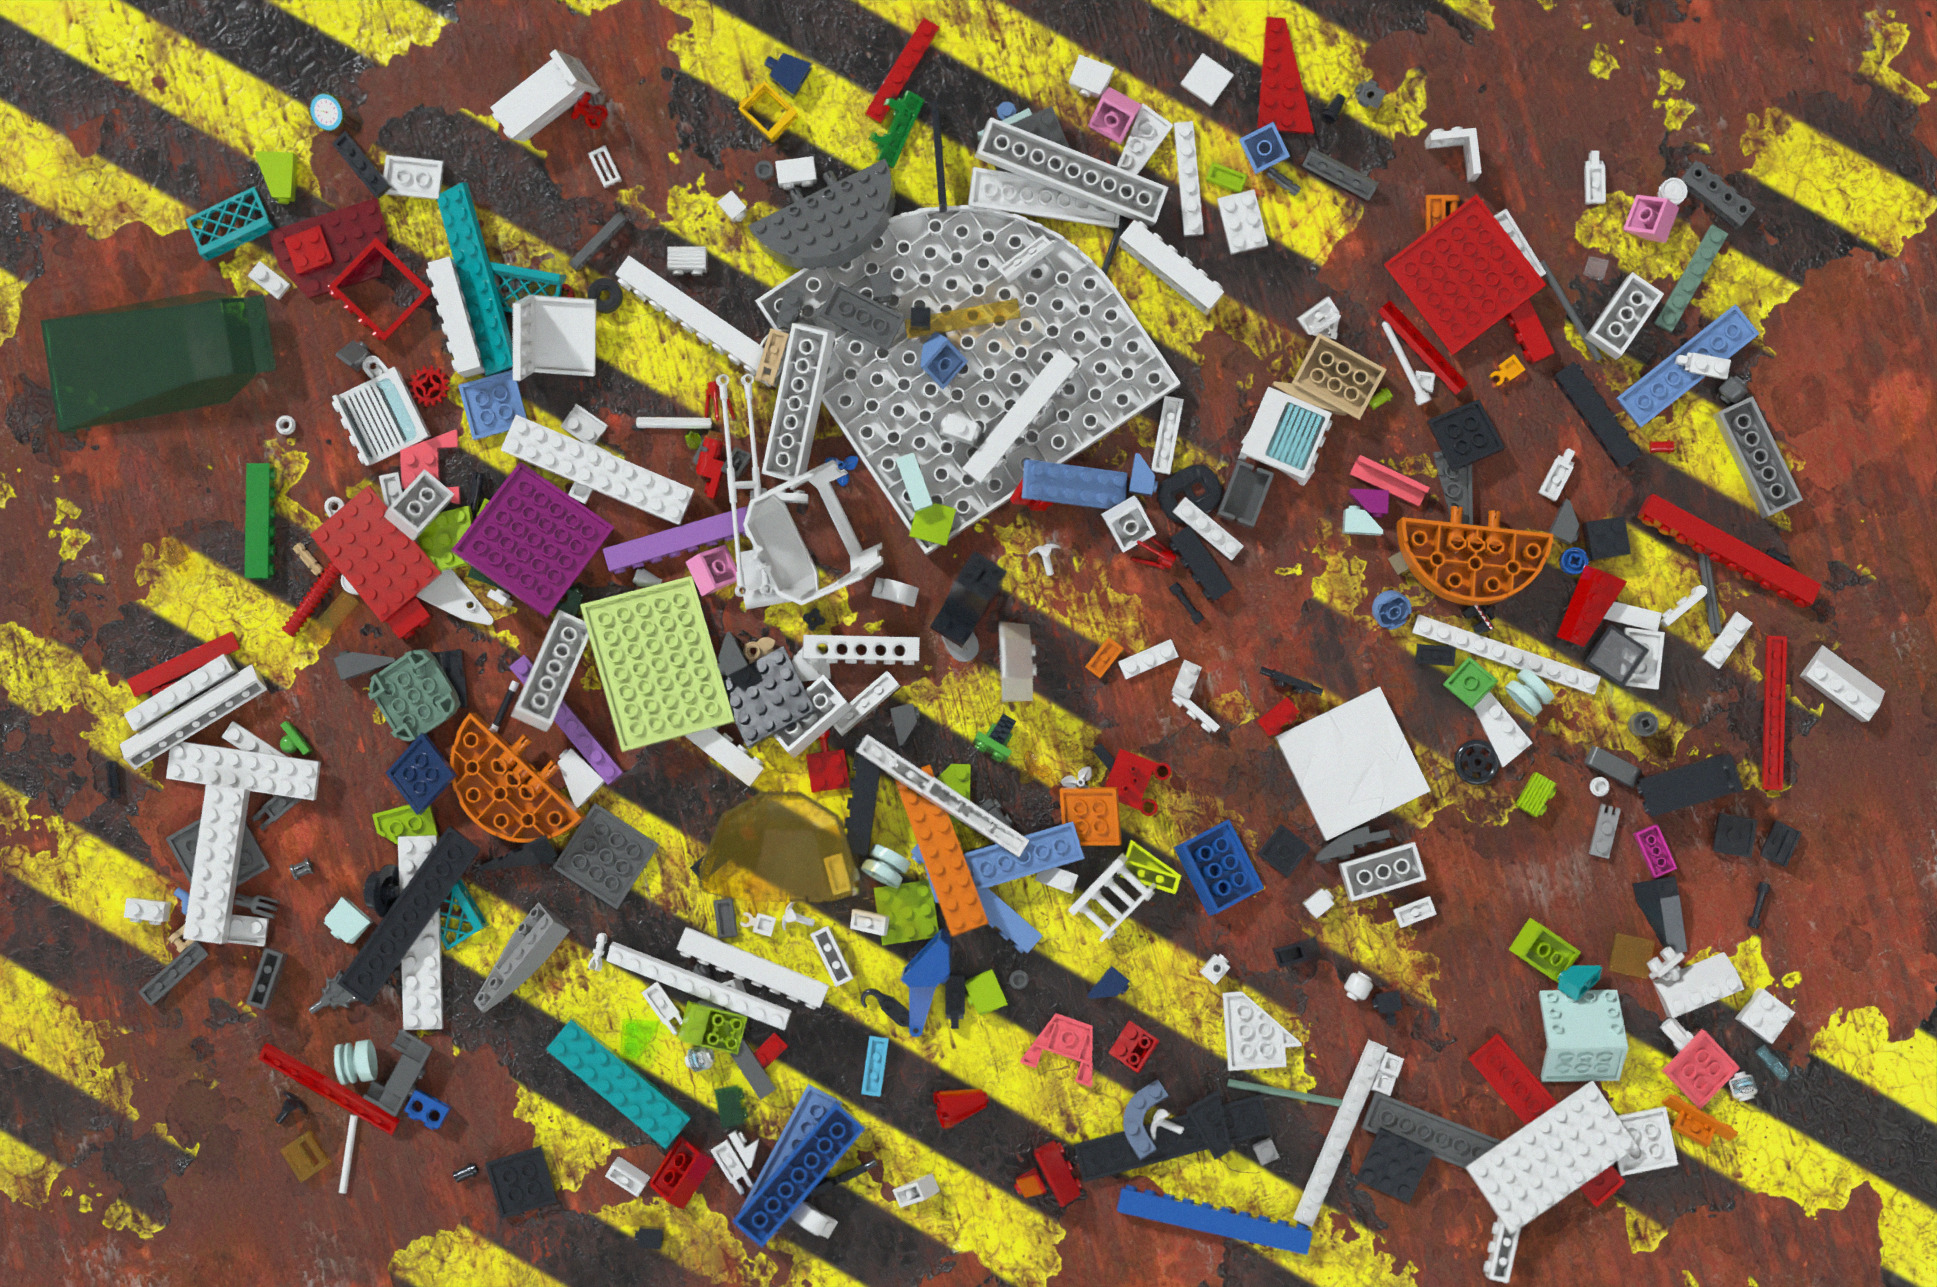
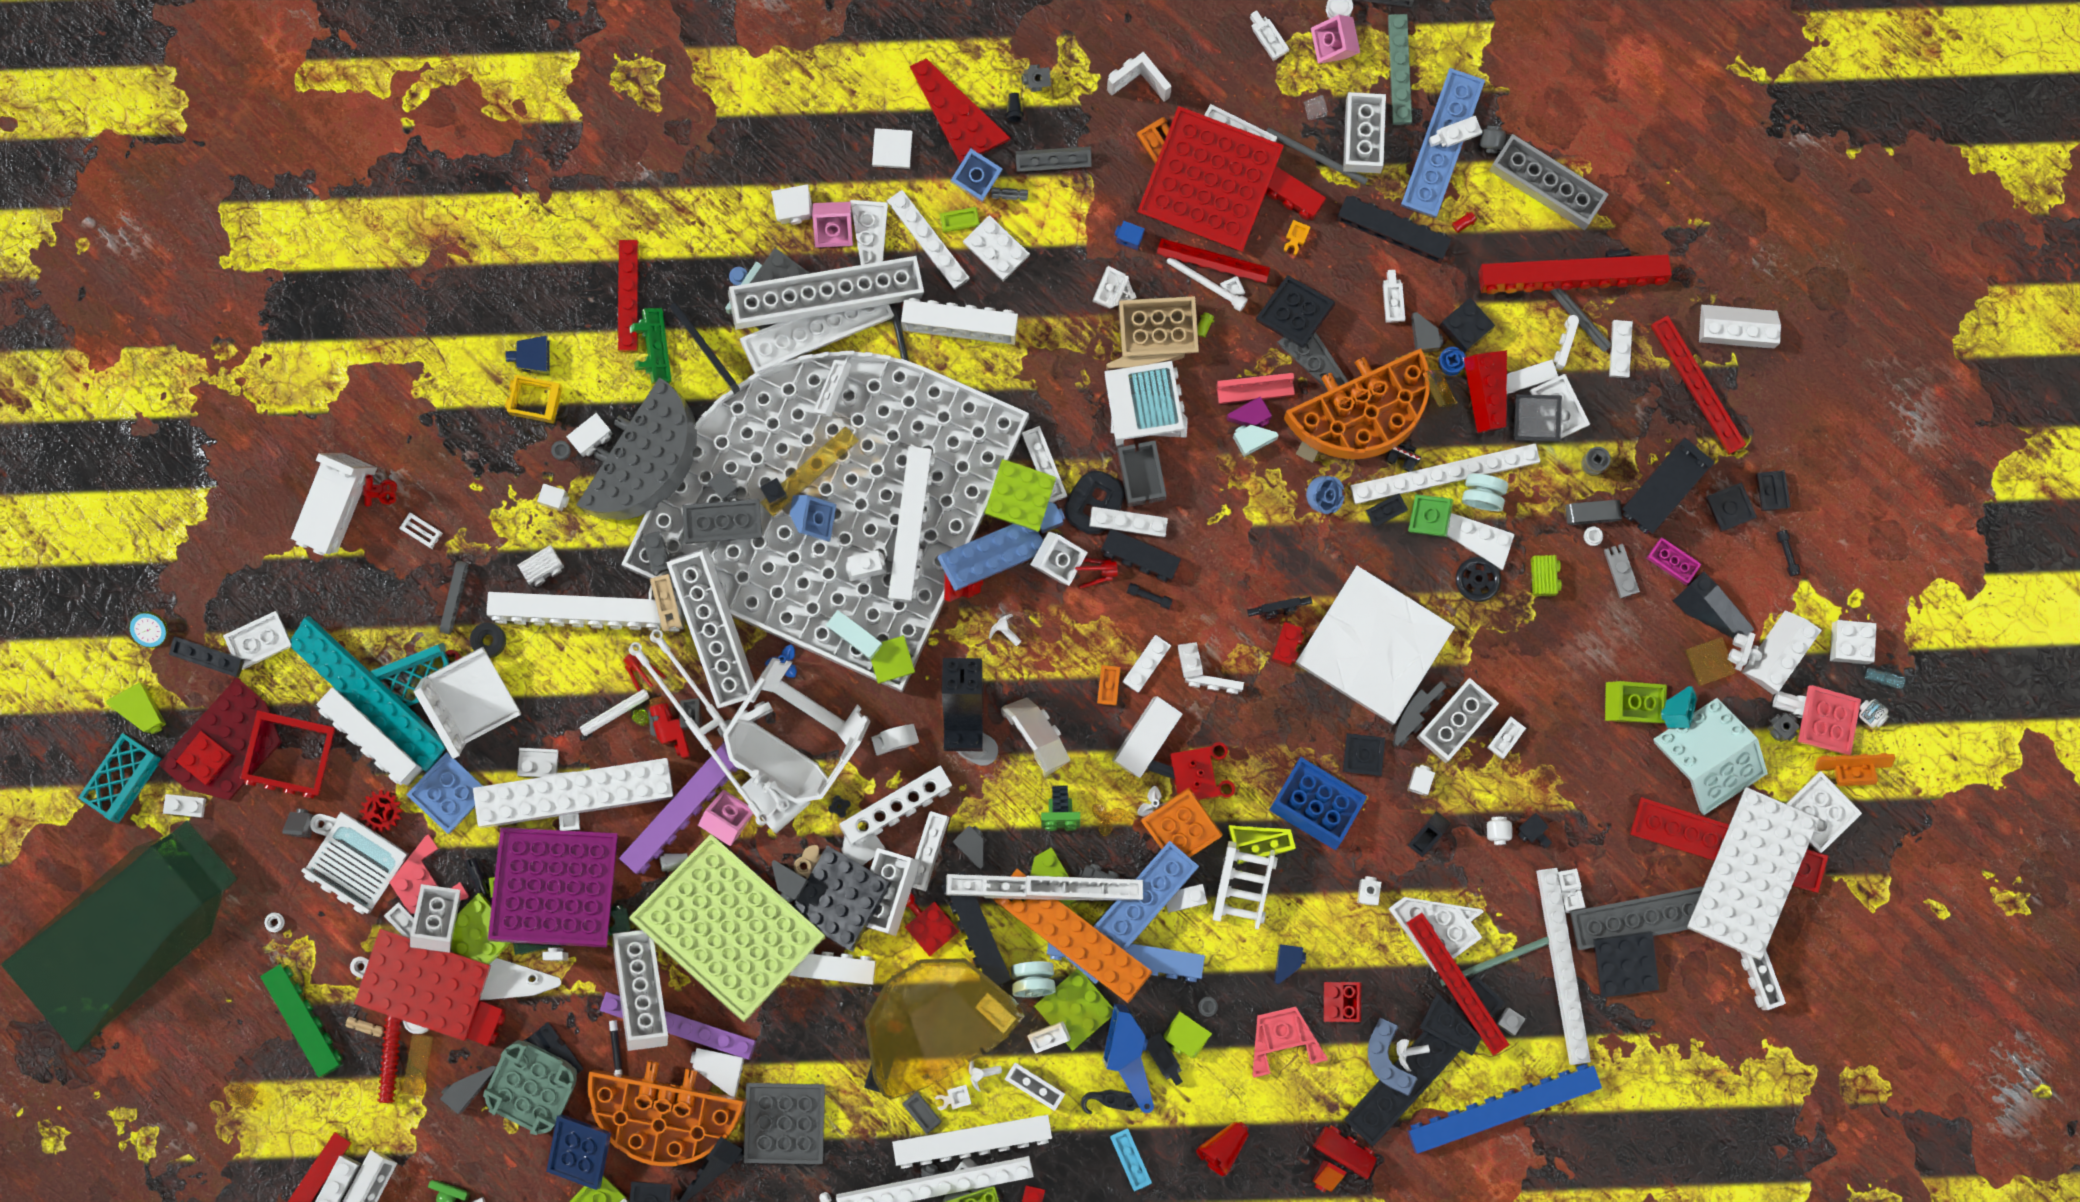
camera: 35 degrees left, 5 degrees down
none -> lime plate [984,459,1056,532]
none -> white brick [1112,696,1182,778]
none -> blue brick [1114,221,1145,250]
none -> red plate [1405,913,1510,1056]
none -> clear yellow plate [1423,370,1457,407]
none -> dark grey brick [1767,713,1800,742]

